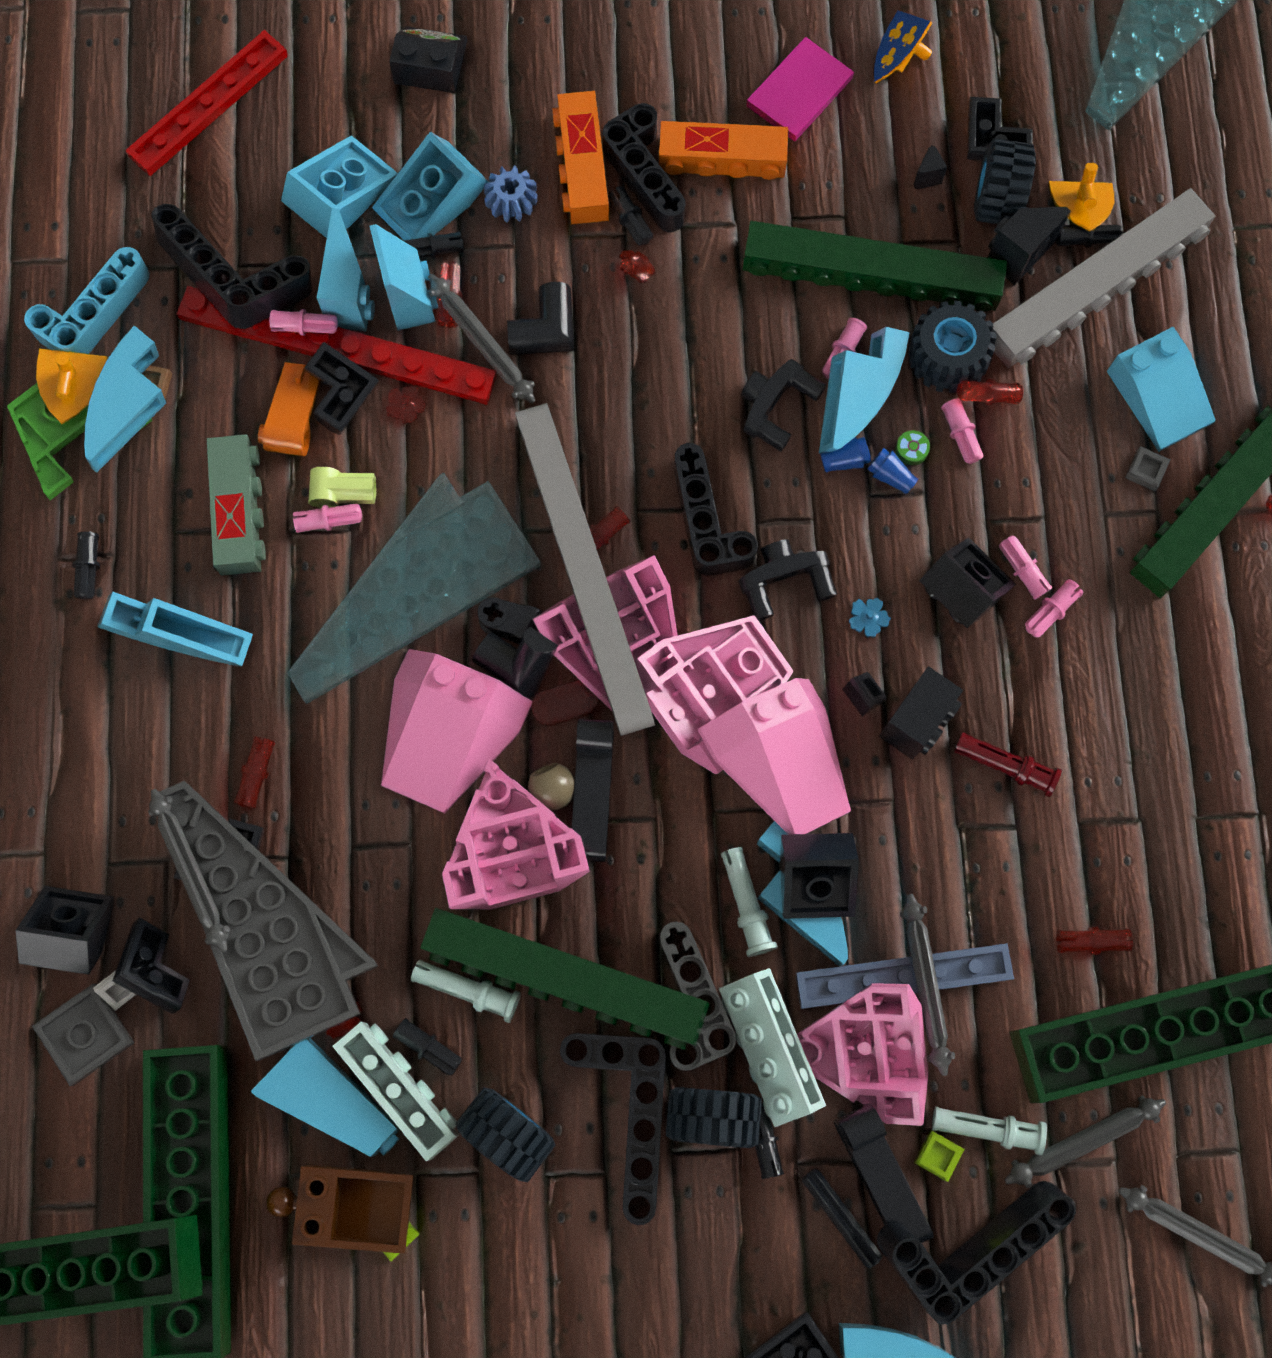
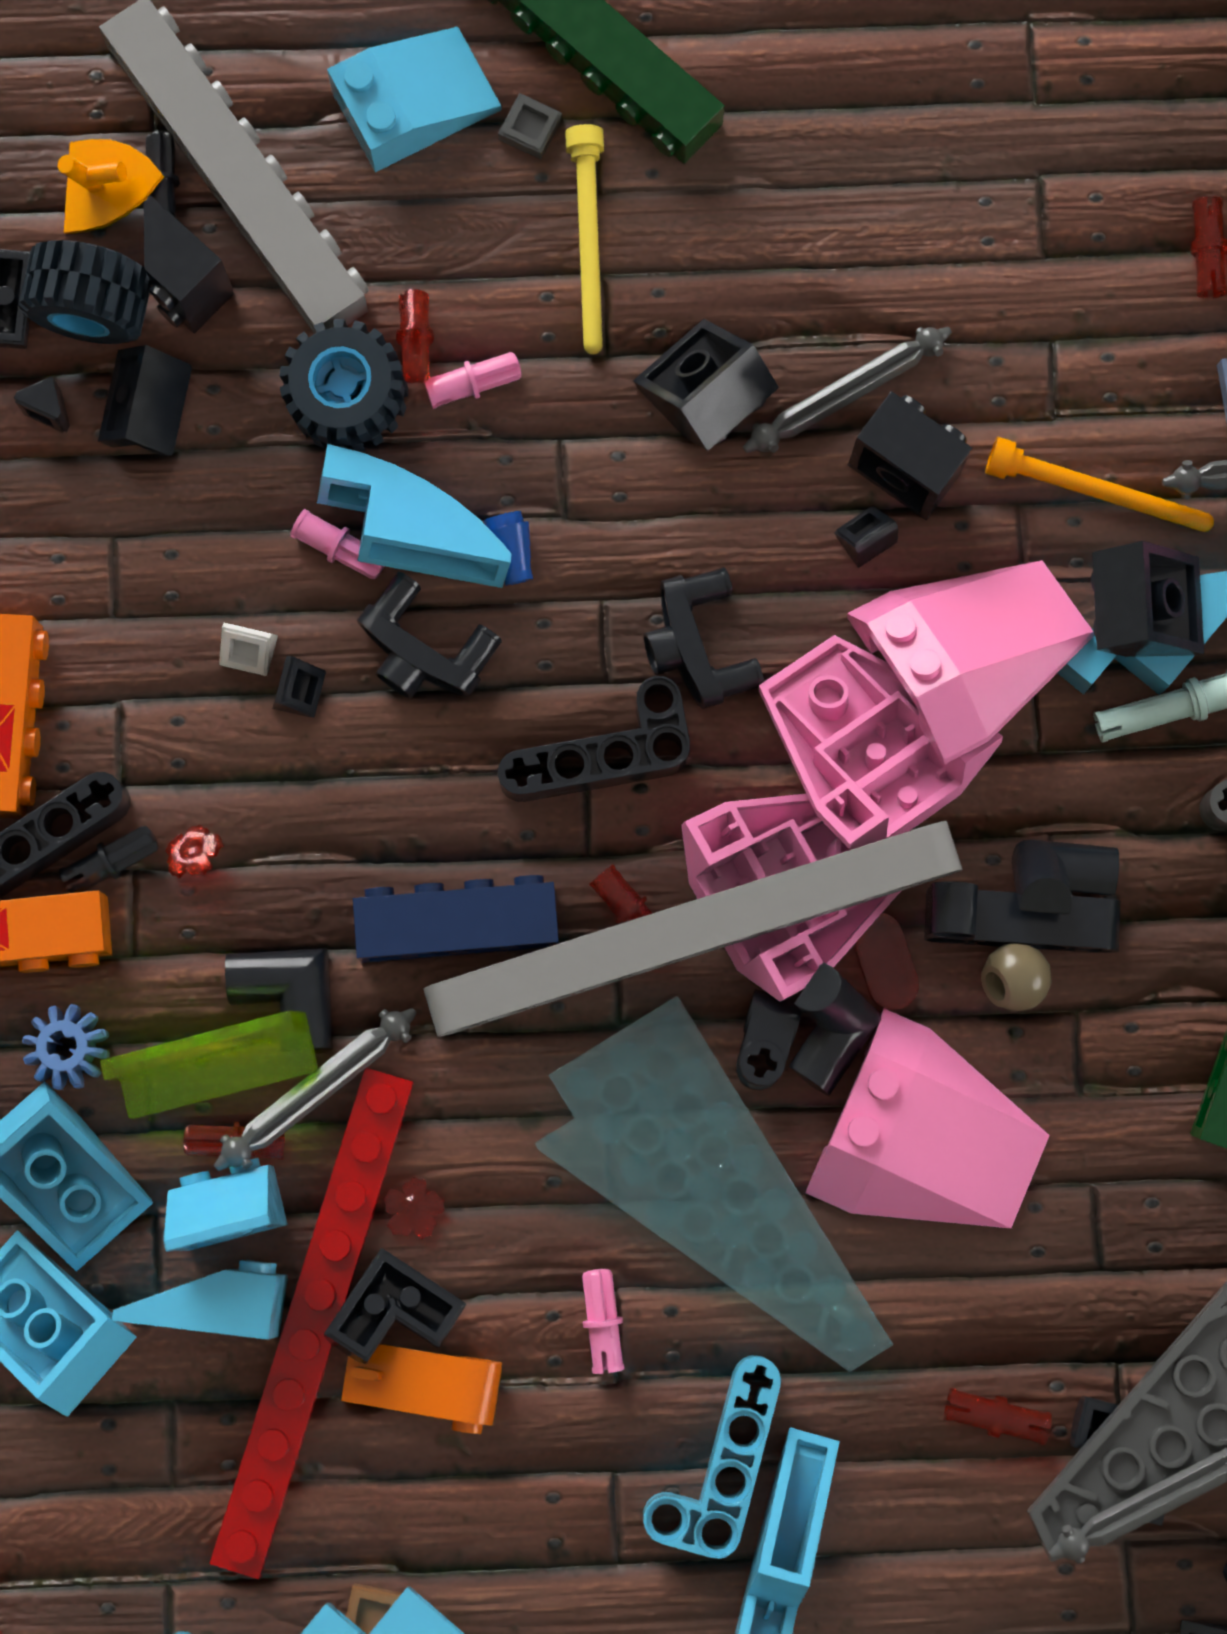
camera: 90 degrees left, 5 degrees up
black beam [151,204,312,329] -> none
sand green brick [207,434,266,576] -> none
bright pink axle [269,309,338,336] -> none
yellowish green piece [308,467,377,508] -> none
black axle [404,231,464,260] -> none
bright pink wedge [442,759,590,910] -> none
dark green brick [742,220,1007,311] -> none
dark azure plant [849,598,891,638] -> none
blue cone [867,448,918,494] -> none
bright green tile [895,430,930,465] -> none
dark red pin [954,732,1062,798] -> none
bright pink axle [999,536,1053,600] -> none
bright pink axle [1025,579,1083,638] -> none
none -> black panel [98,345,192,456]
none -> clear neon green panel [100,1010,318,1119]
none -> white slope [219,623,278,676]
none -> black slope [272,656,326,718]
none -> dark blue brick [353,875,559,963]
none -> light yellow piece [565,124,604,355]
none -> medium azure beam [643,1355,781,1559]
none -> dark grey wheel [743,327,952,453]
none -> light orange piece [985,436,1214,532]
none -> black brick [1011,840,1119,915]

